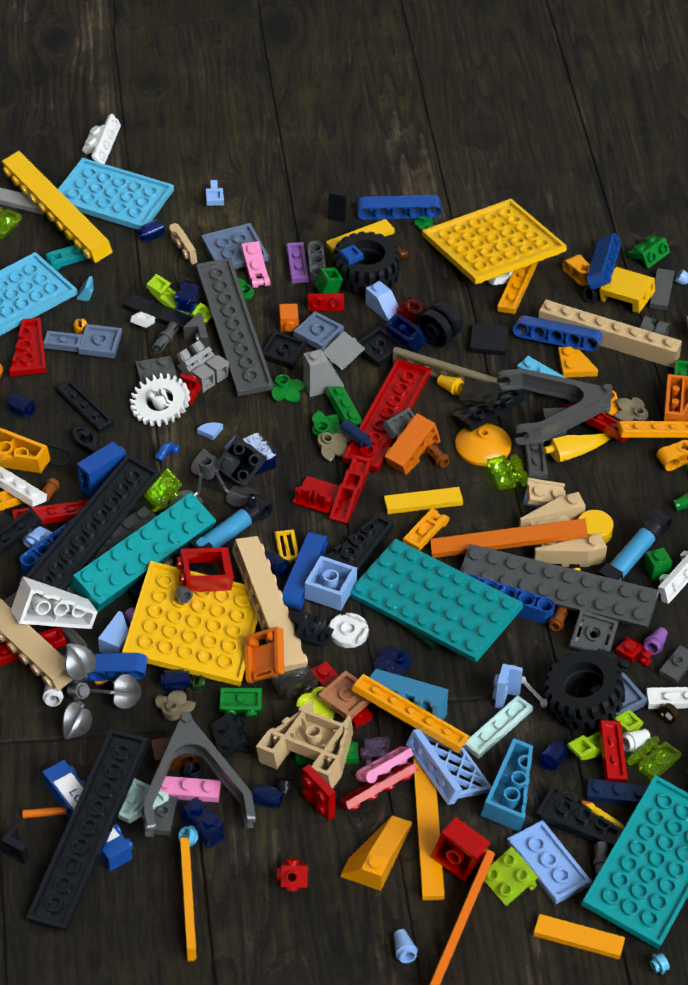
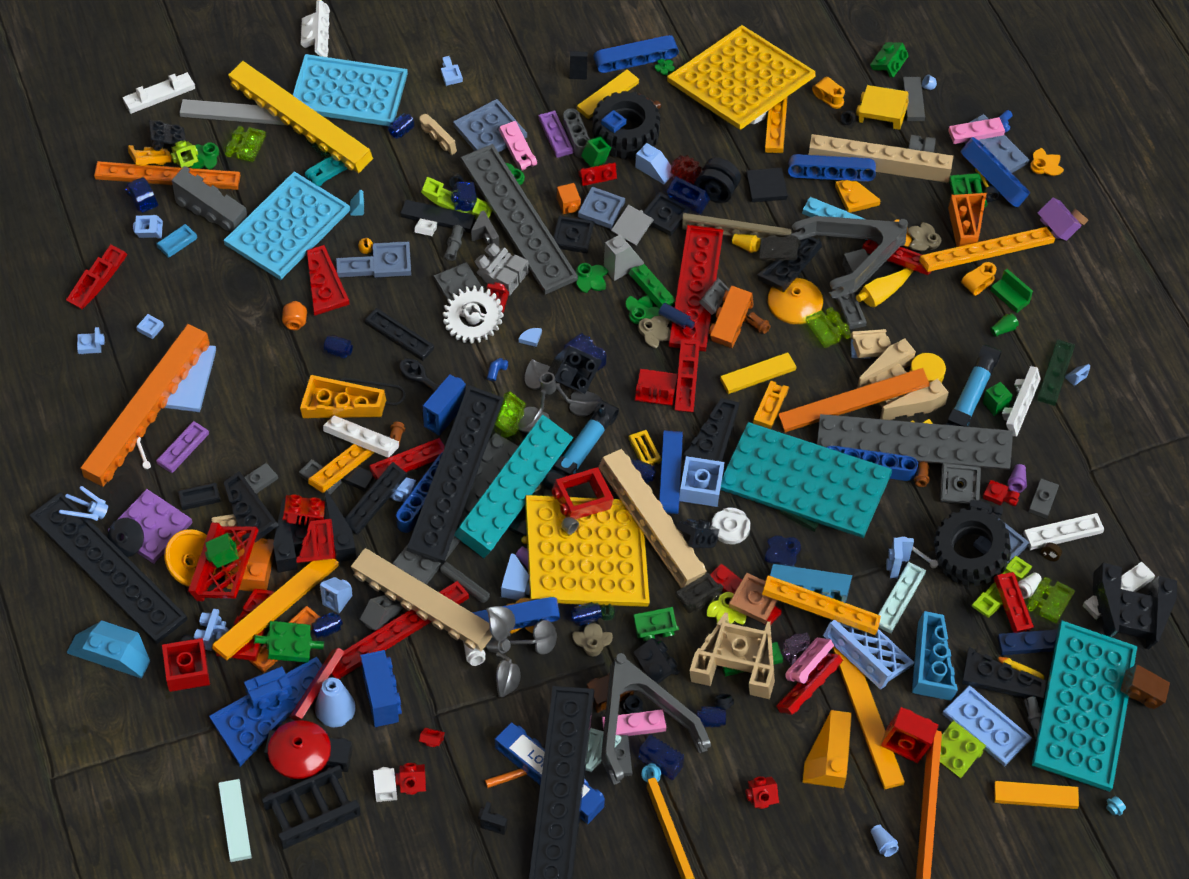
camera: 15 degrees left, 10 degrees up
white wedge [11,576,97,629] -> none
orange container [245,626,284,684] -> none
red plate [302,764,336,821] -> none
clear blue brick [539,740,568,771] -> none
blue beam [587,233,621,290] -> none

